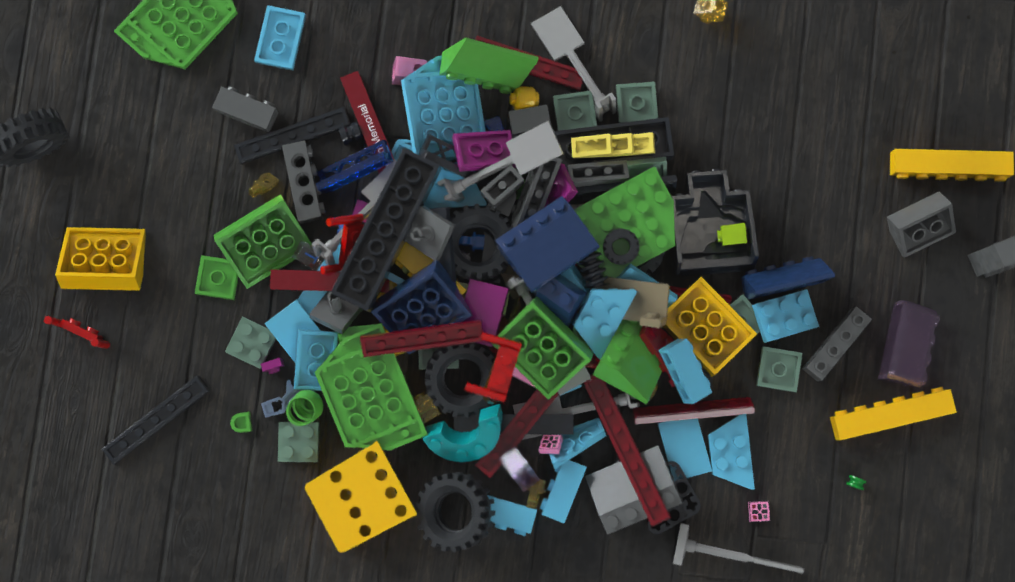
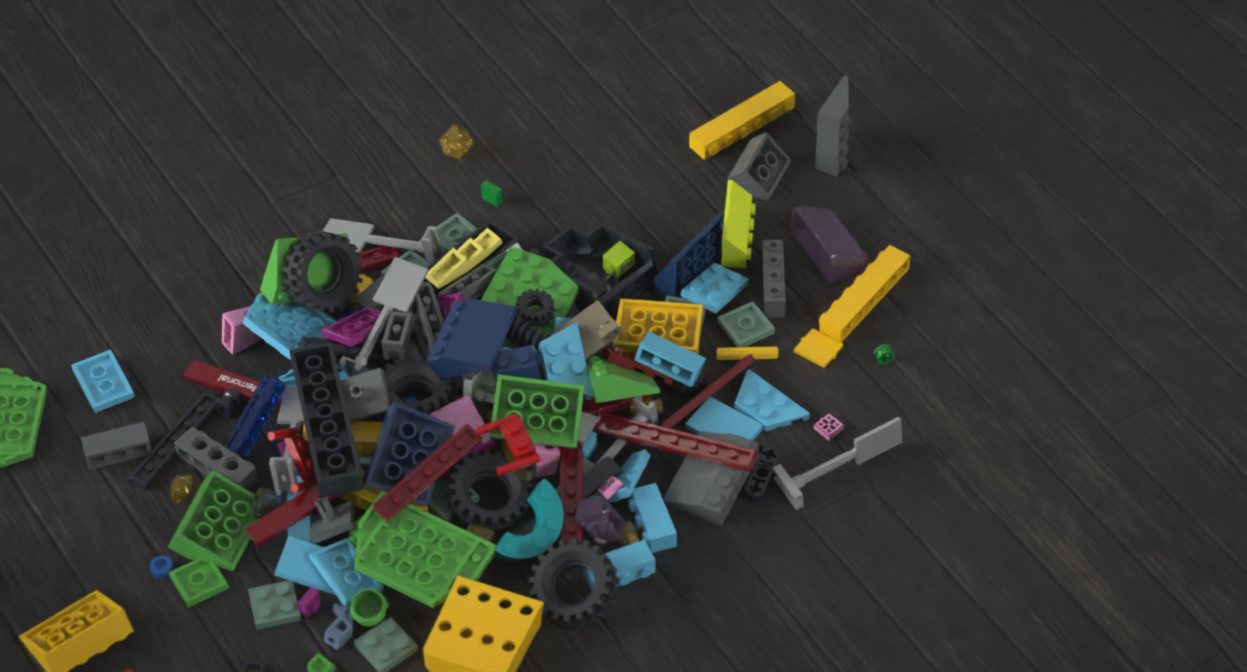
camera: 40 degrees left, 35 degrees down
none -> blue tile [150,556,173,578]
none -> black tyre [282,231,364,313]
none -> green tile [481,180,502,207]
none -> yellow axle [716,346,778,360]
none -> neon yellow slope [722,180,756,268]
none -> yellow piece [793,328,843,368]

